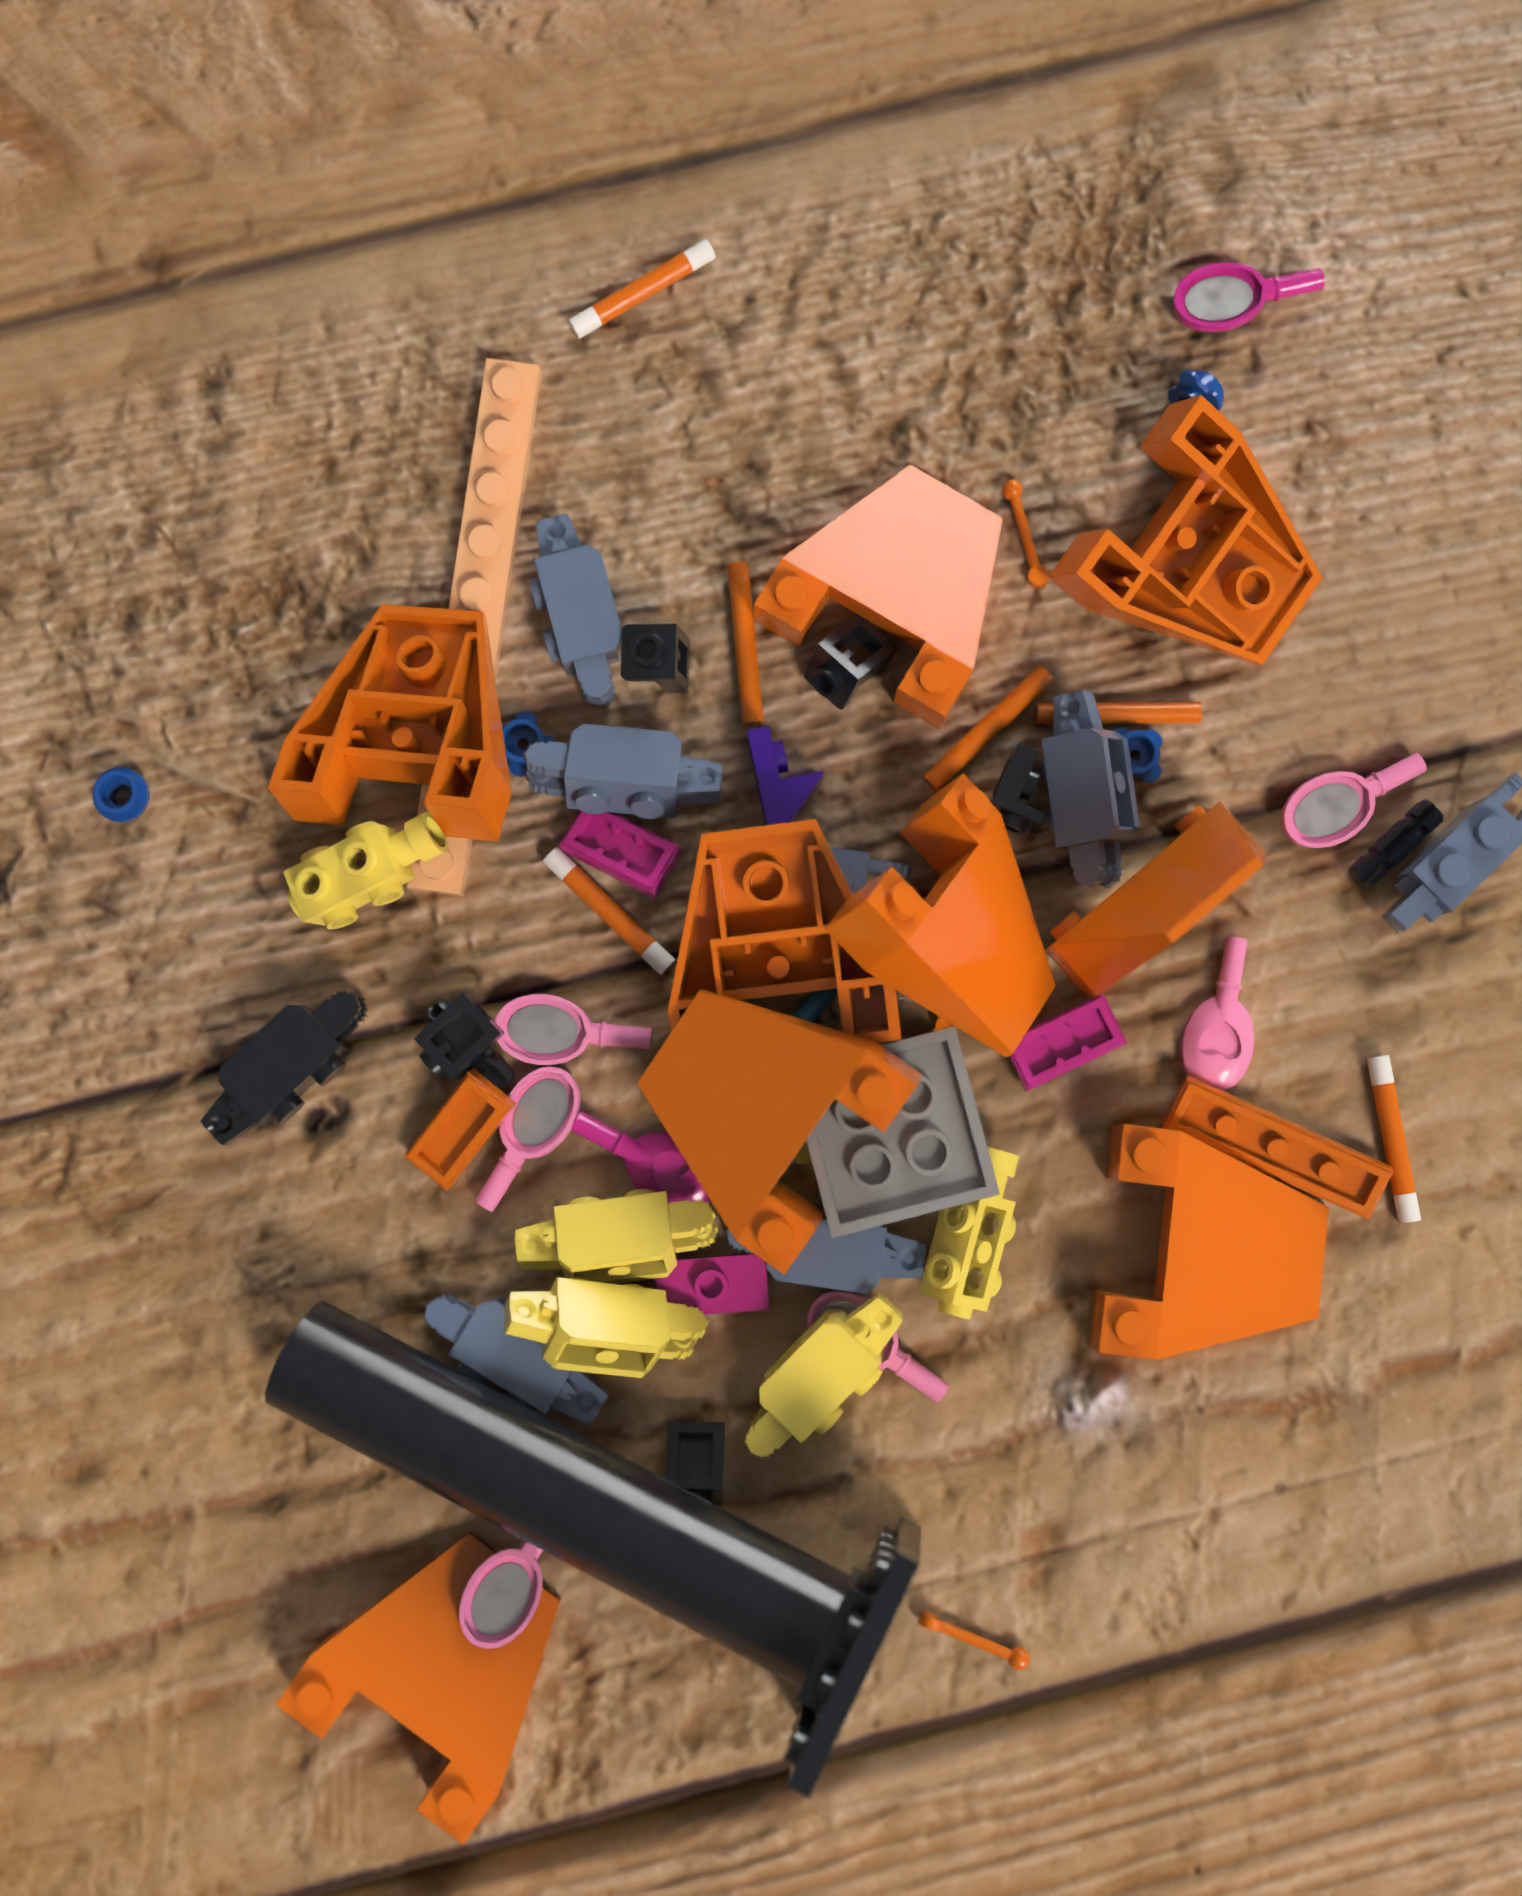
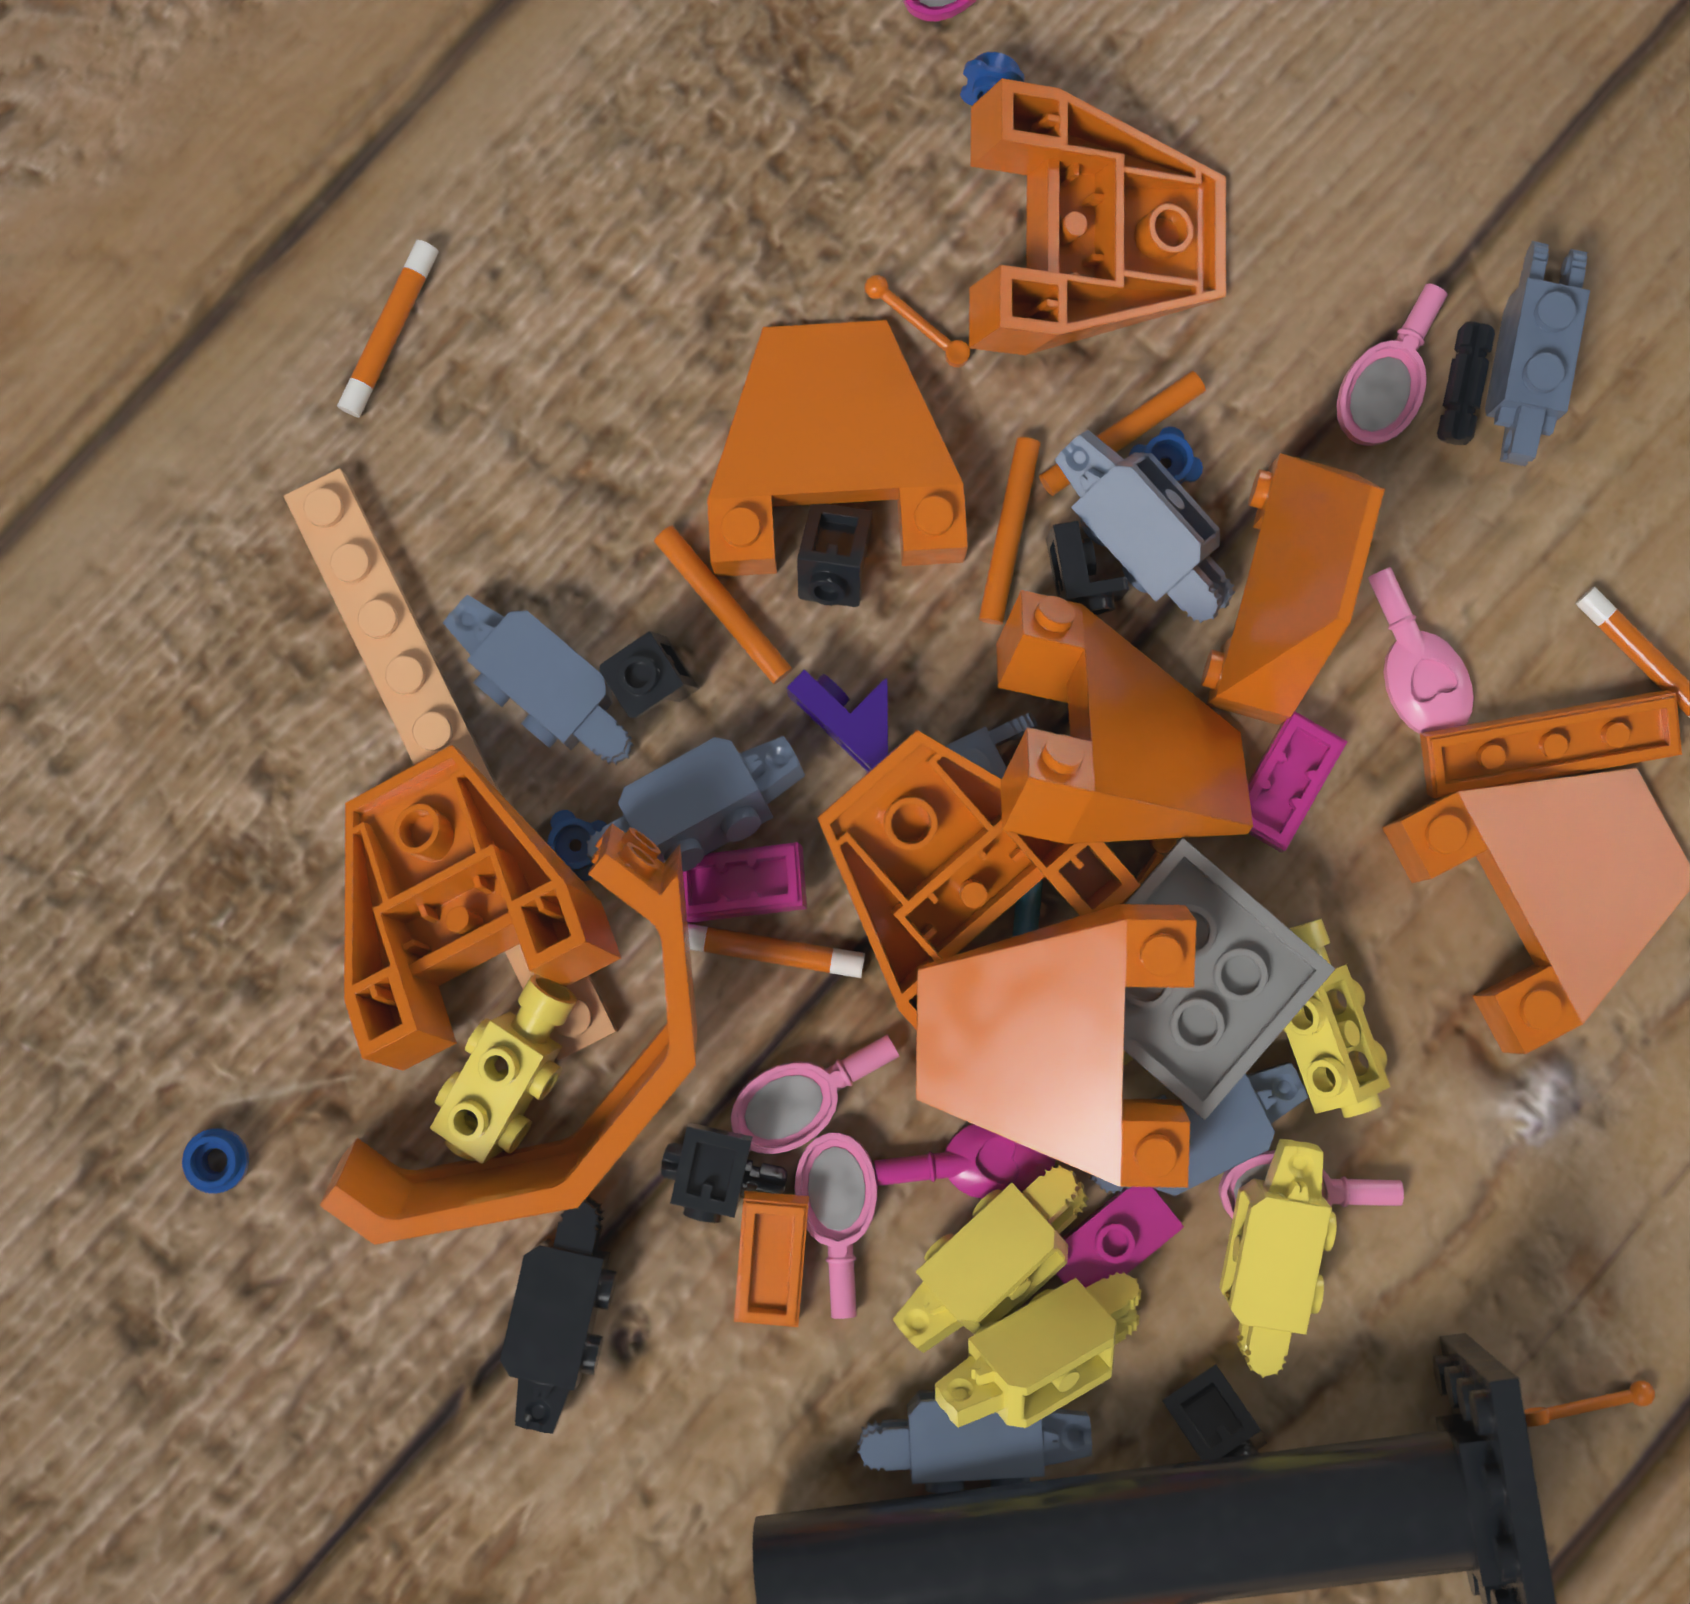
camera: 35 degrees left, 0 degrees up
none -> orange panel [319,823,697,1245]

